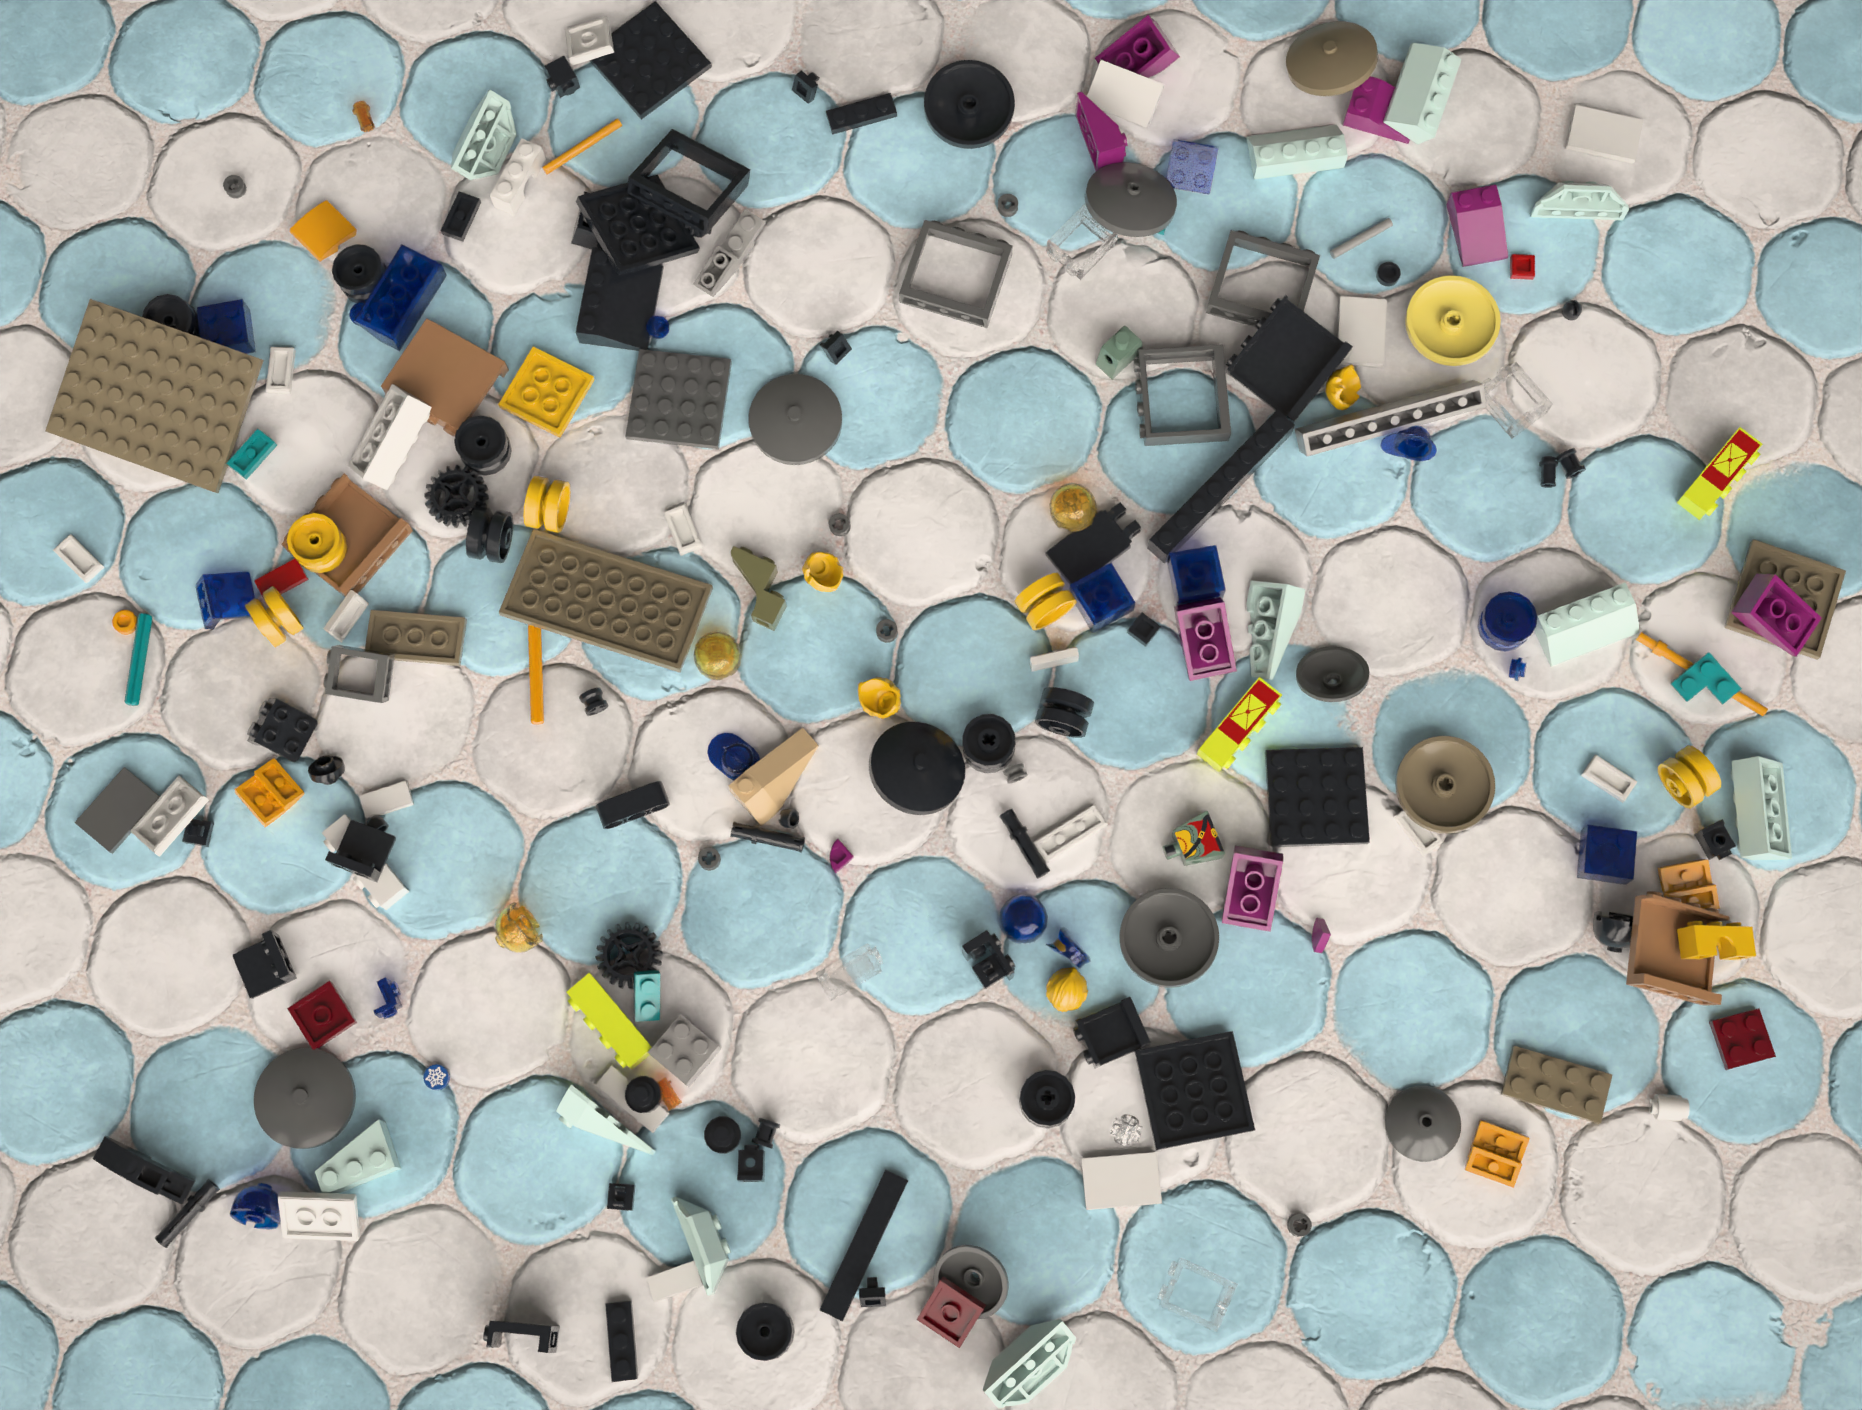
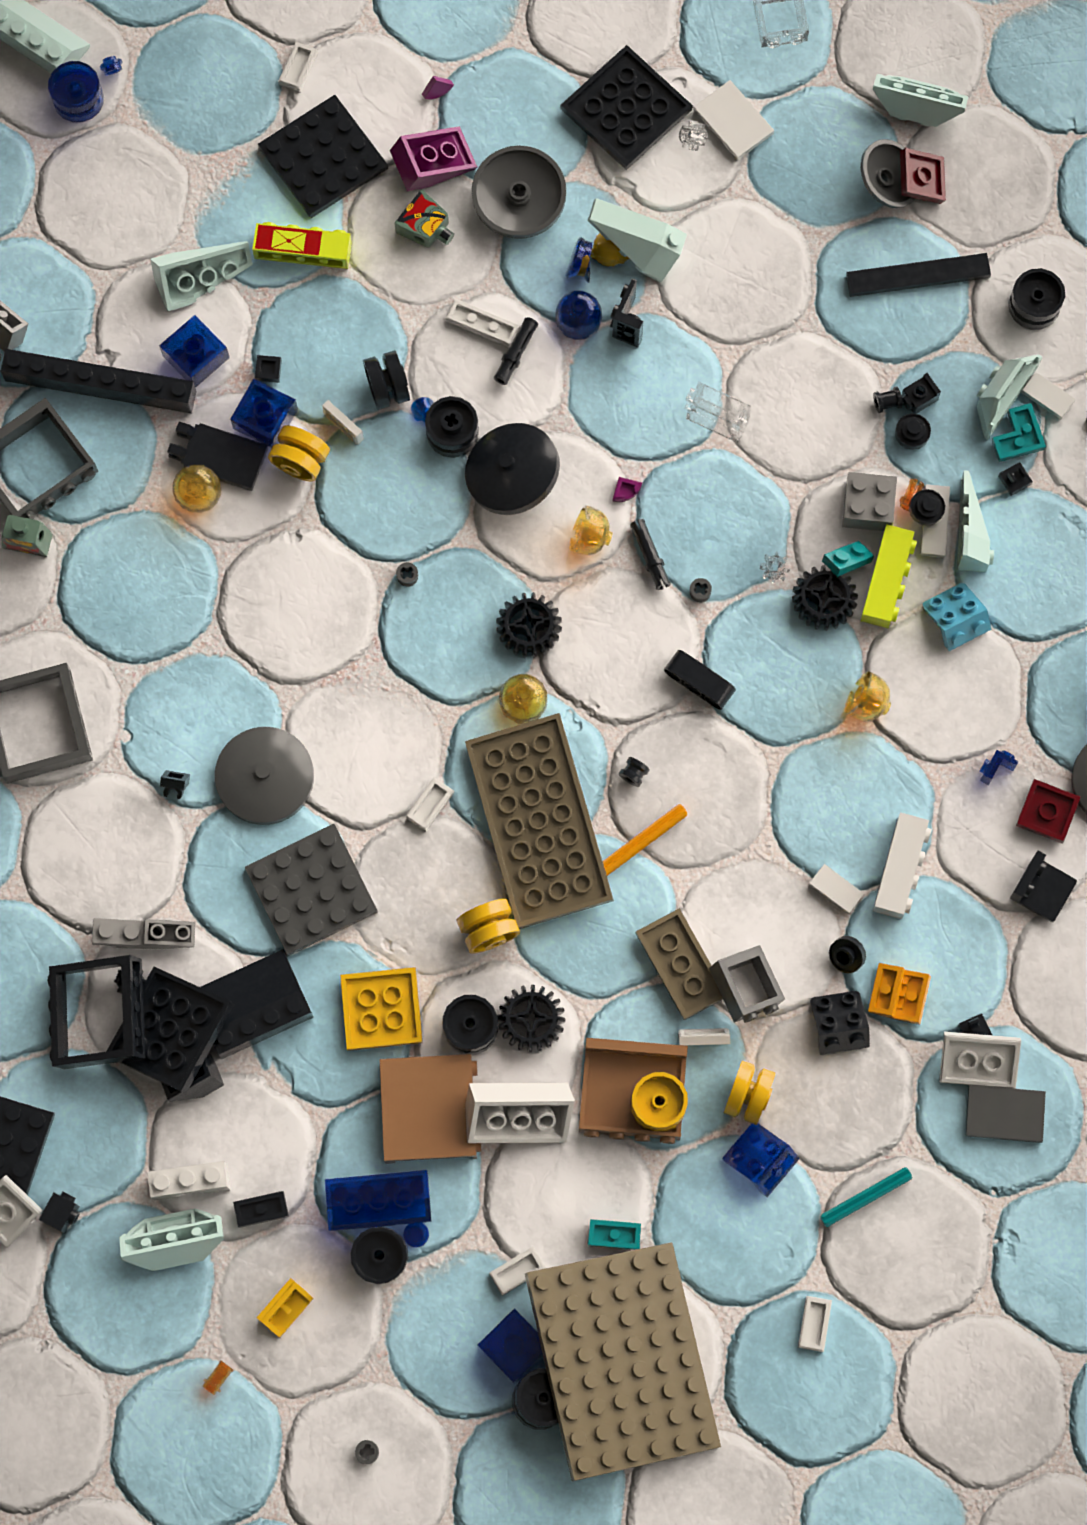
camera: 125 degrees left, 0 degrees up
light orange tile [112,610,137,635] -> none
red tile [254,559,309,599] -> none
light orange slope [290,200,357,261] -> none
black bracket [325,820,396,882] -> none
black hinge [367,816,389,832] -> none
blue tile [423,1064,450,1090] -> none
black wheel [466,506,513,563] -> none
light orange bar [542,118,622,175] -> none
clear blue plate [646,316,669,339] -> none
clear blue piece [707,733,760,781] -> none
tan wedge [728,728,819,827] -> none
olive arch [731,546,787,631] -> none
black hinge [778,809,799,829] -> none
yellow hair [802,551,843,592] -> none
dark grey bush [828,513,851,536] -> none
yellow hair [858,677,901,719] -> none
black tile [859,1277,886,1307] -> none
black tile [972,954,1006,989] -> none
dark grey bush [1003,763,1028,784] -> none
black wheel [1019,1070,1075,1129] -> none
black panel [1072,997,1151,1069] -> none
magenta slope [1173,597,1237,681] -> none
dark grey dish [1296,646,1370,702] -> none
dark tan dish [1395,736,1495,834] -> none
none -> yellow hinge [256,1278,314,1338]
none -> clear blue piece [411,397,434,422]
none -> black gear [496,592,562,658]
none -> clear yellow cylinder [569,505,613,555]
none -> light aqua wedge [587,198,687,282]
none -> clear gear [759,552,790,584]
none -> medium azure bracket [923,583,992,651]
none -> teal plate [992,403,1046,462]

